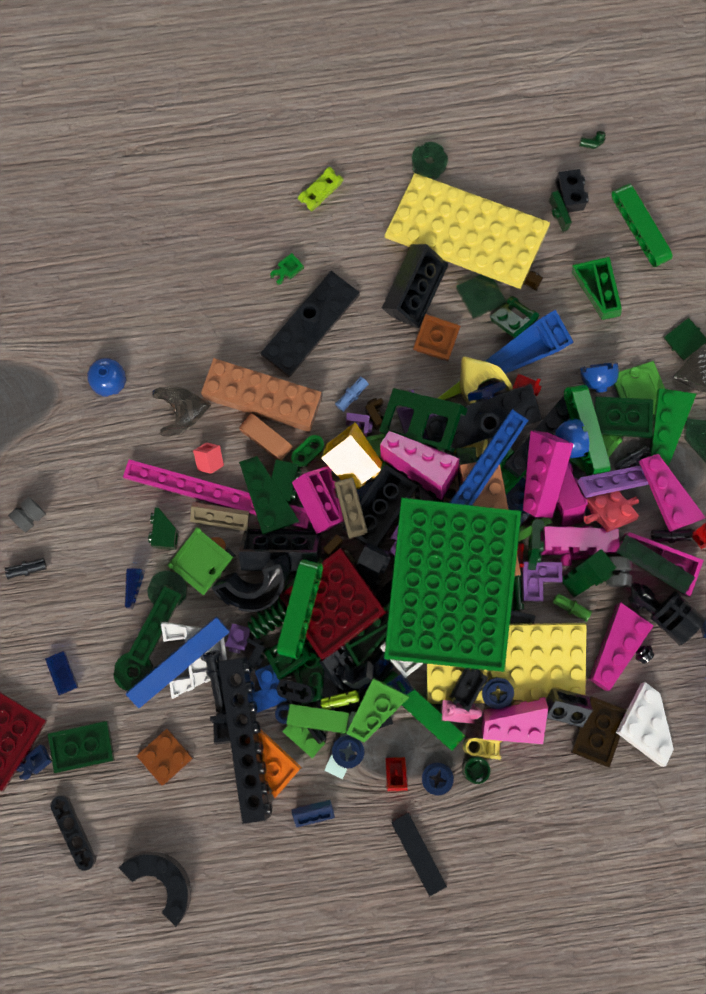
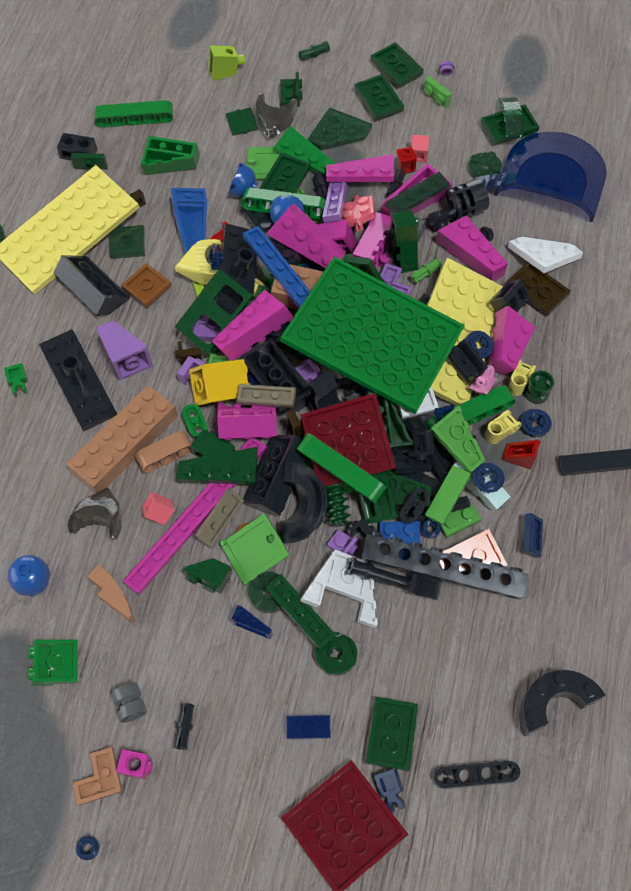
camera: 65 degrees left, 15 degrees down
blue tile [125,616,230,708] -> none
dark orange plate [137,729,194,786] -> none
lime axle [321,690,360,710] -> none
medium blue pin [335,376,369,412] -> none
dark green plate [490,296,539,338] -> none
dark green arm [579,131,606,149] -> none
none -> green plate [27,639,78,686]
none -> nougat slope [87,564,135,624]
none -> medium lavender slope [96,321,153,381]
none -> light yellow piece [484,410,522,444]

